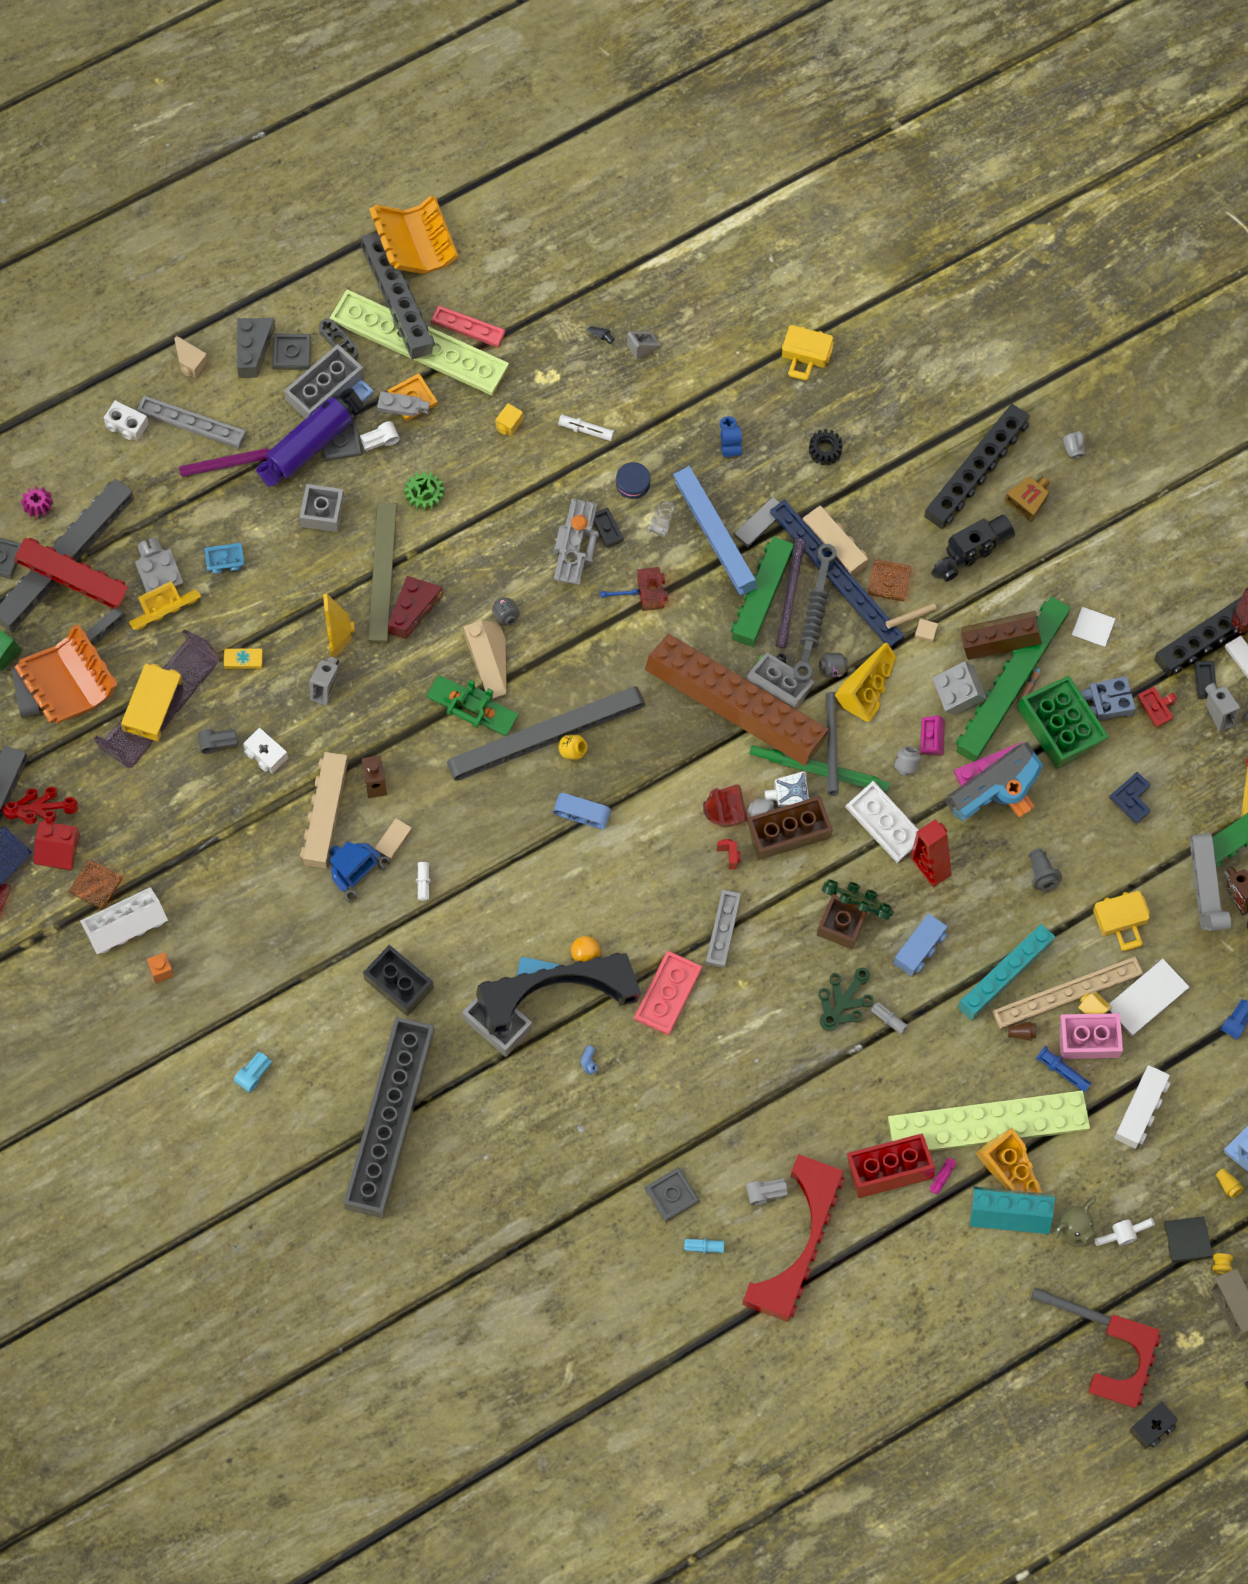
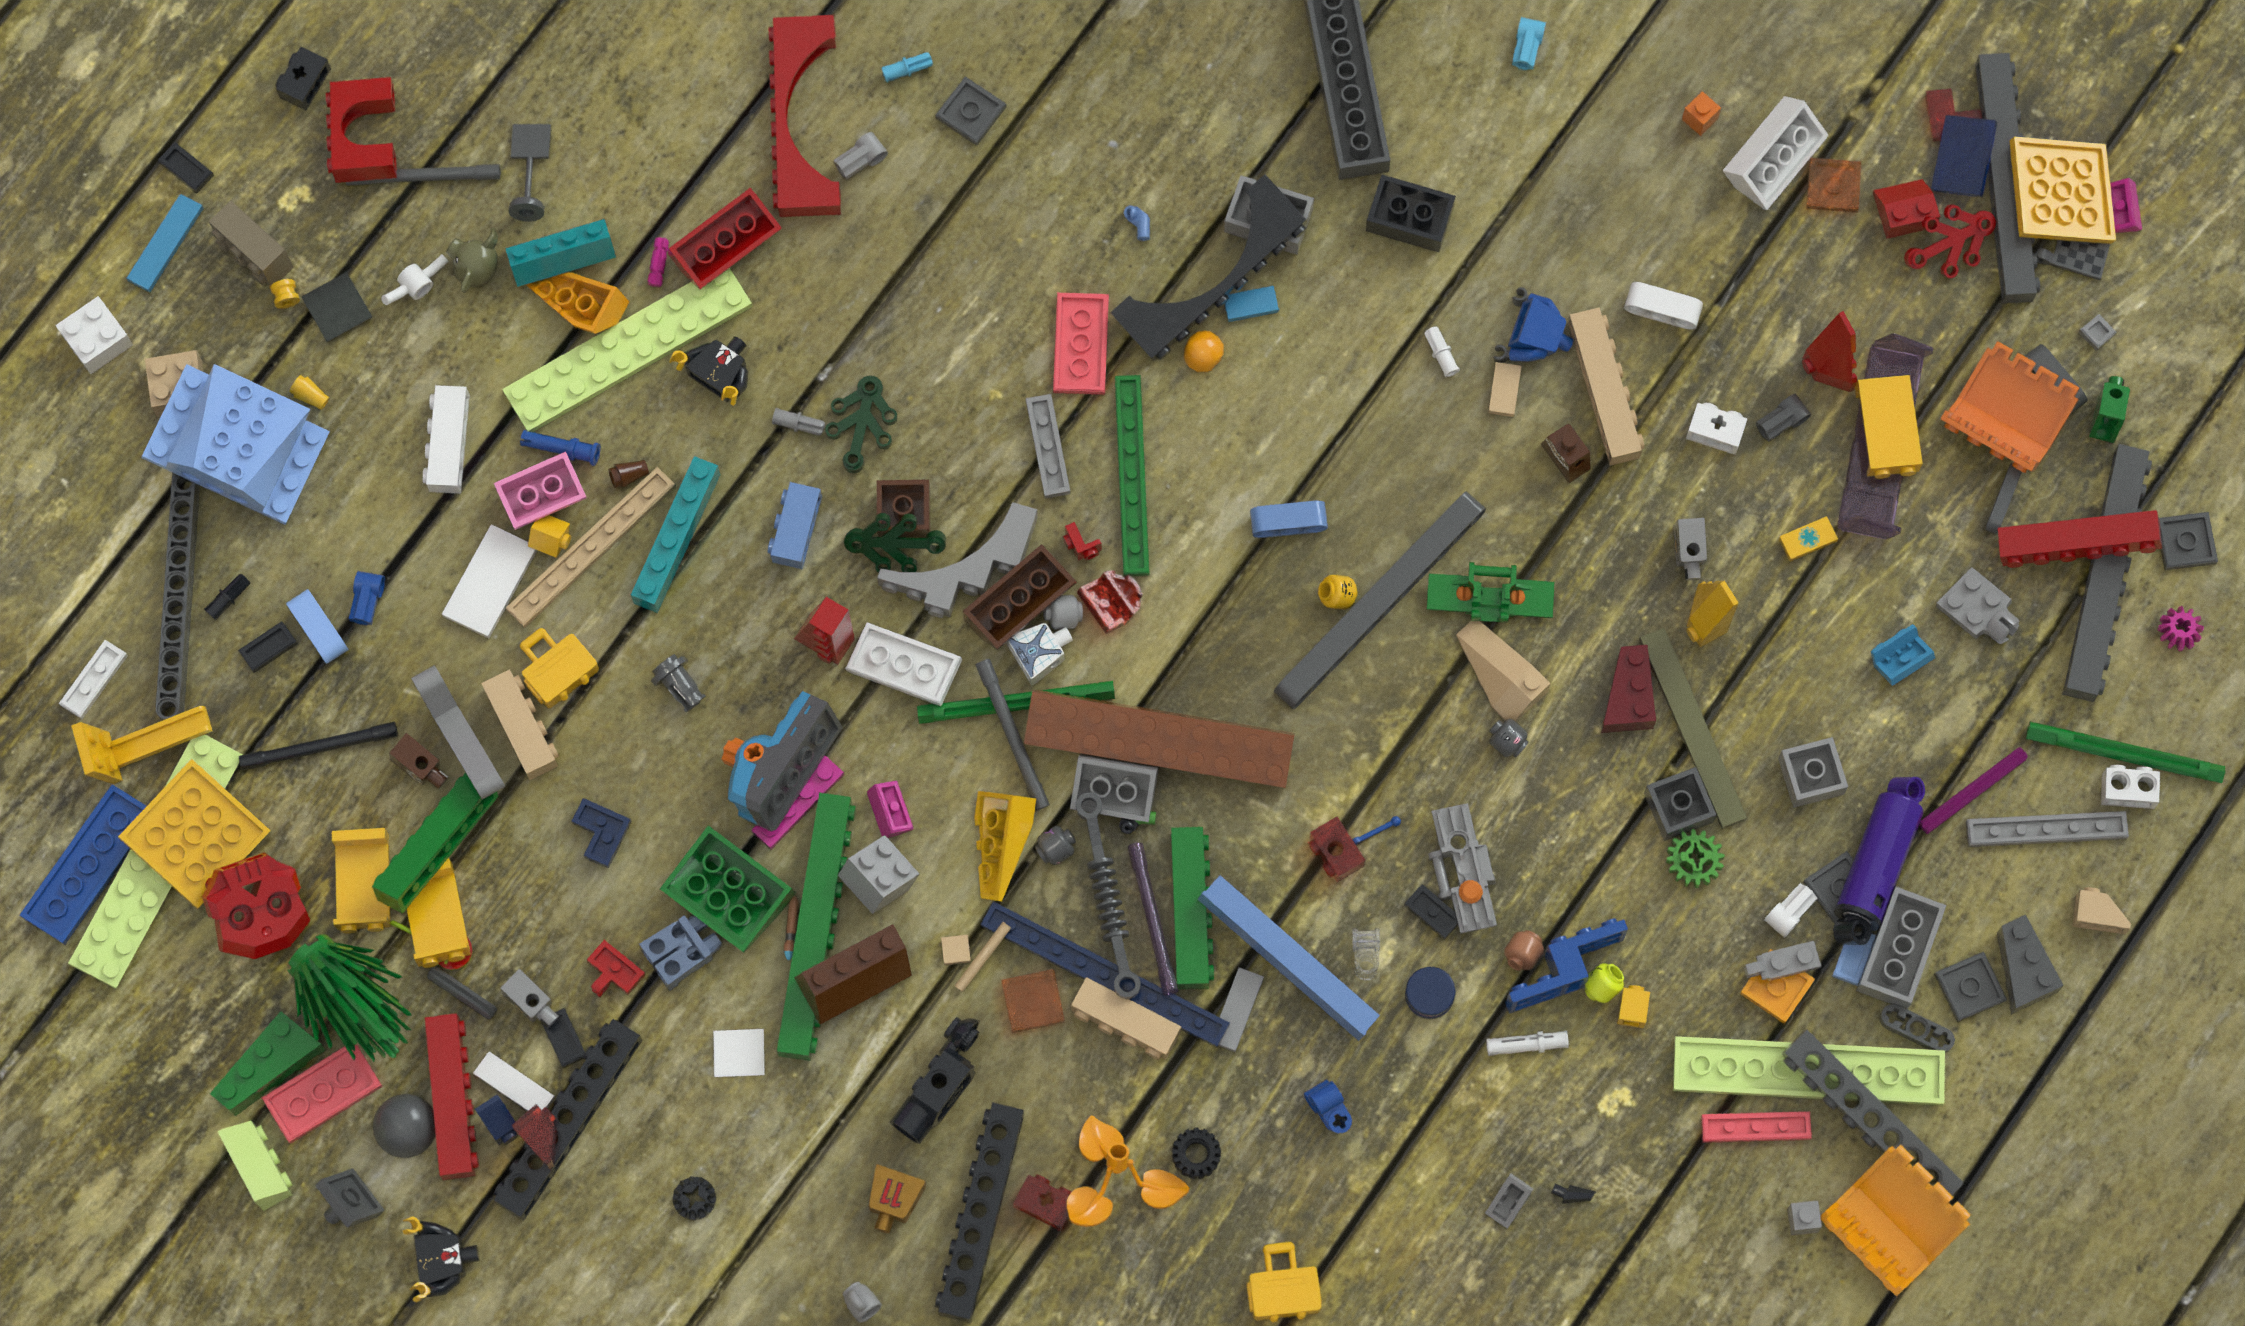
camera: 160 degrees right, 5 degrees up
yellow bracket [128,581,201,630] -> none
light grey head [894,746,921,776] -> none
none -> tan brick [481,669,559,780]
none -> dark grey piece [508,124,551,222]
none -> black torso [669,336,748,406]
none -> black gear [673,1176,716,1220]
none -> light grey arch [877,502,1038,618]
none -> clear red brick [1013,1174,1072,1232]
none -> light orange plant [1067,1115,1190,1227]
none -> green tile [1115,375,1149,577]
none -> nougat head [1504,930,1544,971]
none -> blue bracket [1506,918,1628,1014]
none -> neon yellow head [1584,963,1624,1003]
none -> white beam [1624,282,1703,330]
none -> dark grey slope [1644,767,1716,841]
none -> light grey brick [1787,1201,1822,1236]
none -> red wedge [1802,311,1857,392]
none -> green piece [2026,721,2226,783]

